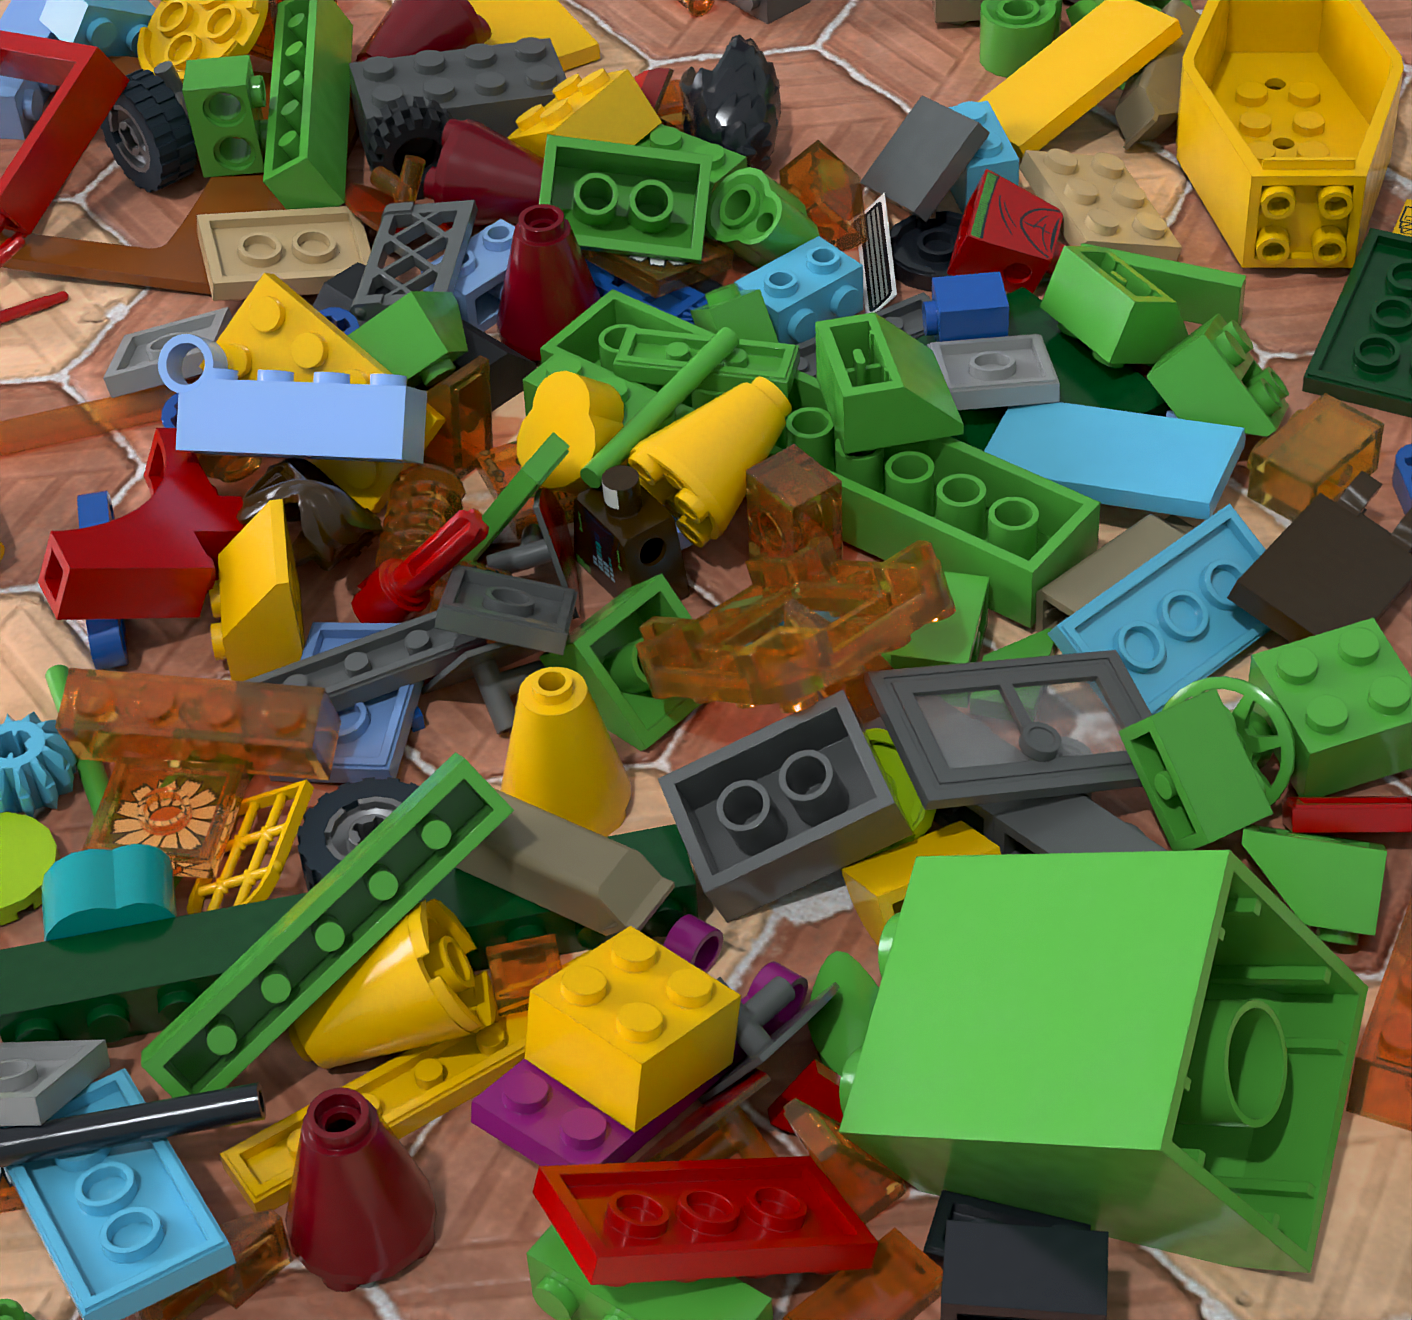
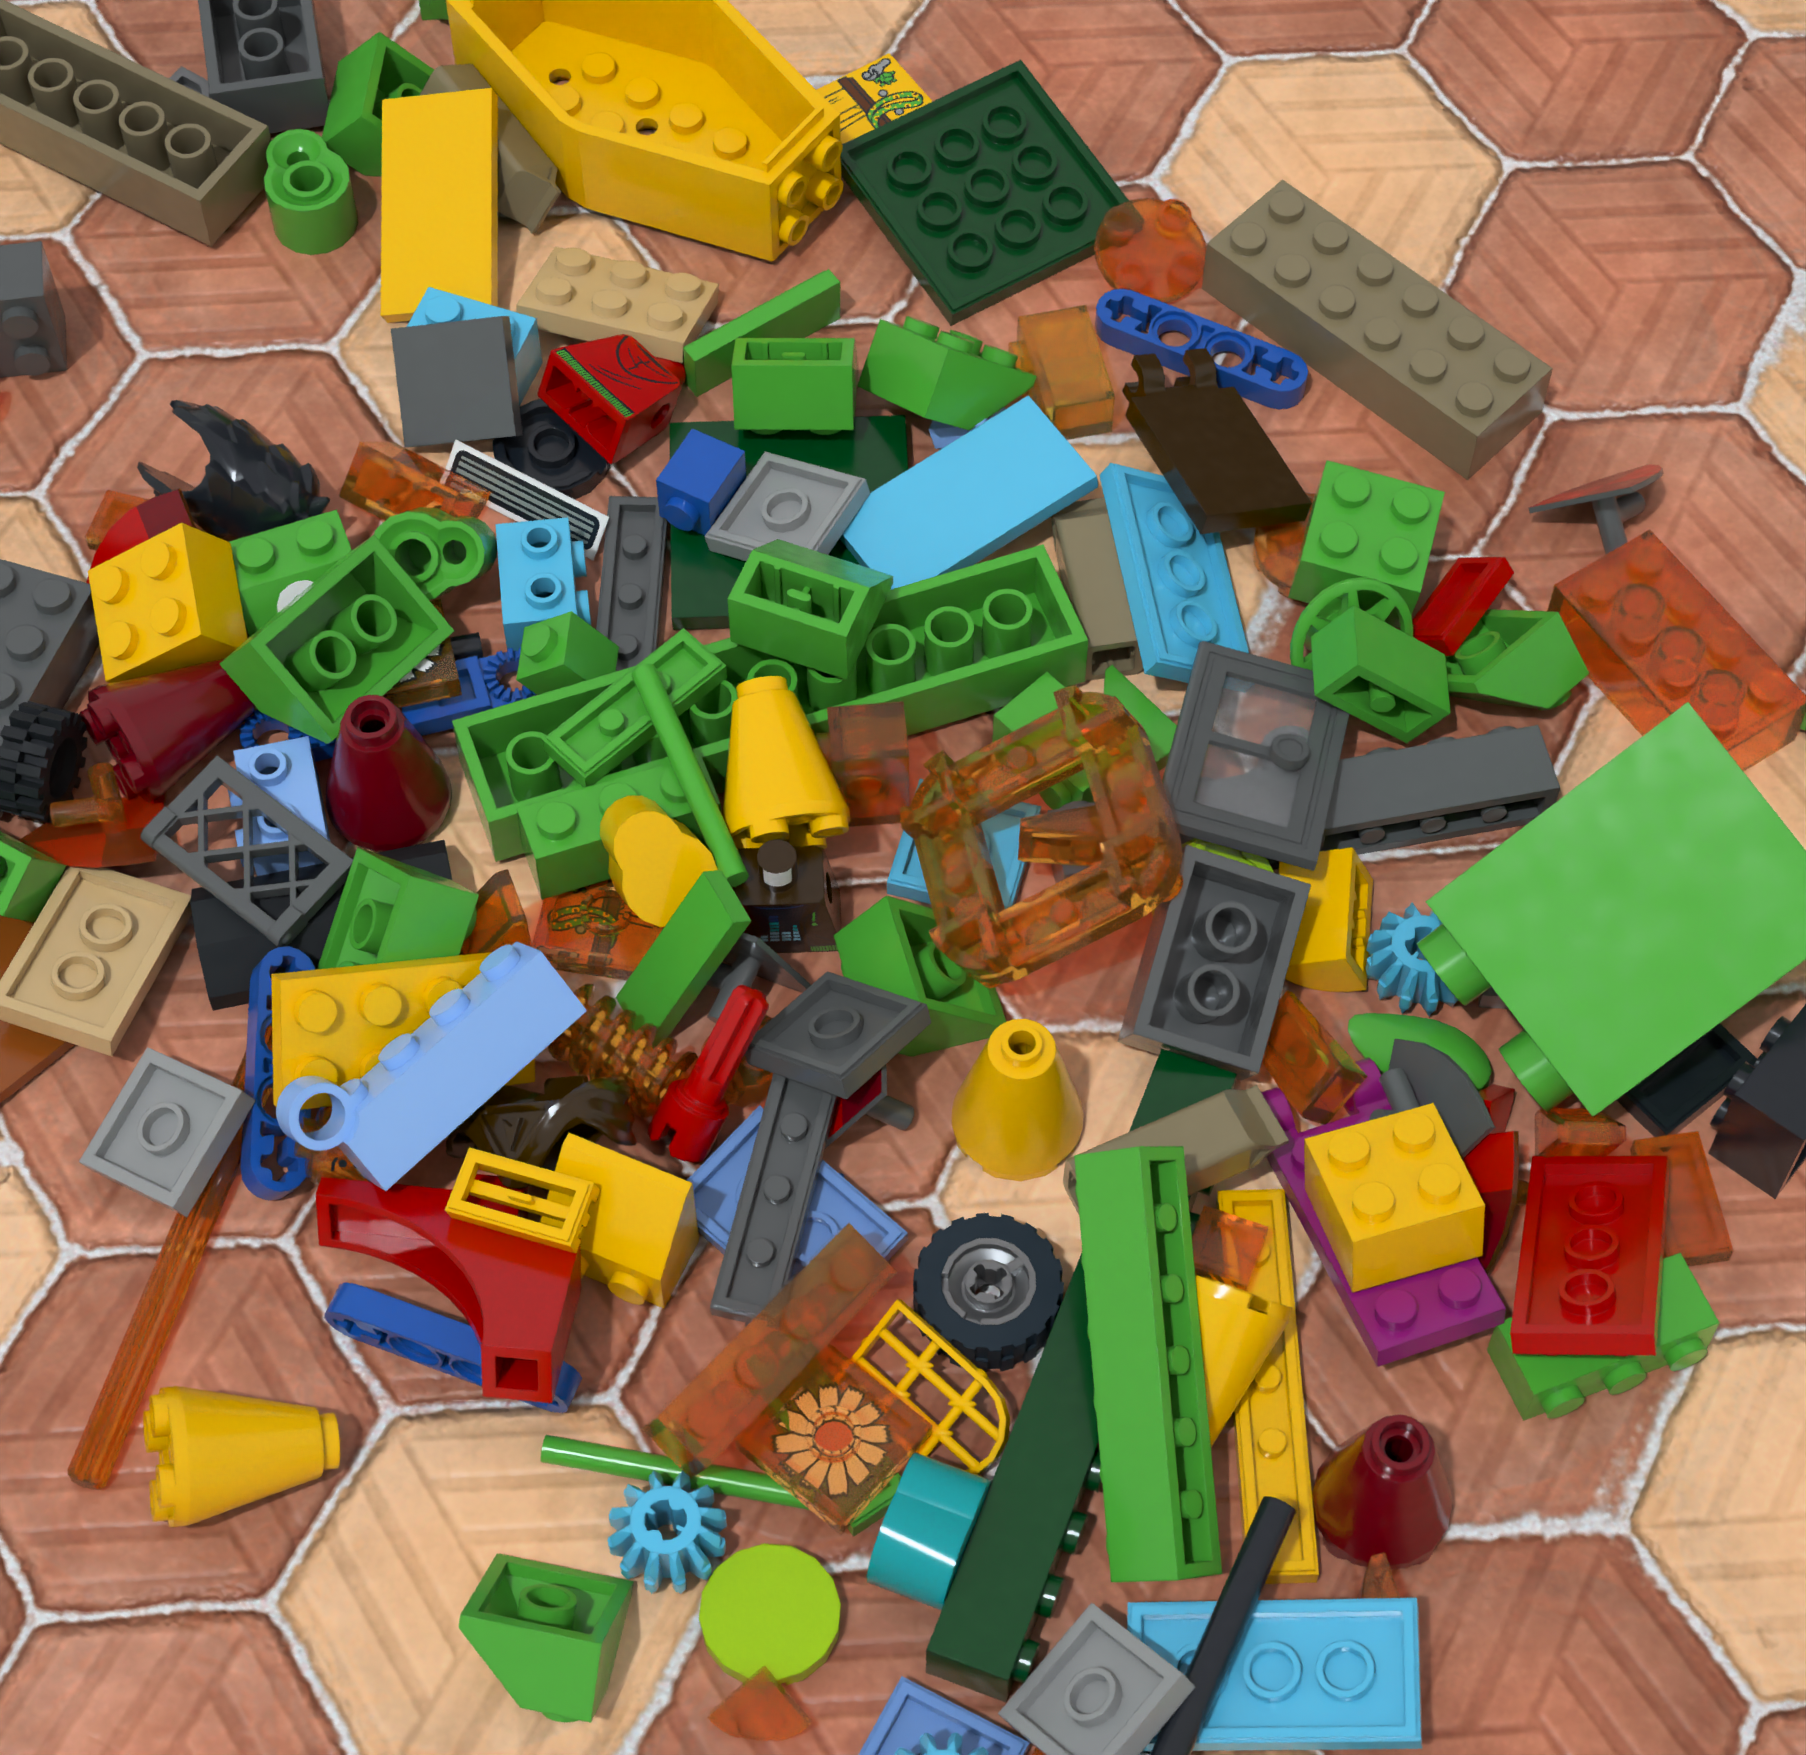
camera: 60 degrees left, 15 degrees up
none -> yellow tile [445,1147,600,1254]
none -> clear orange slope [1262,990,1368,1125]

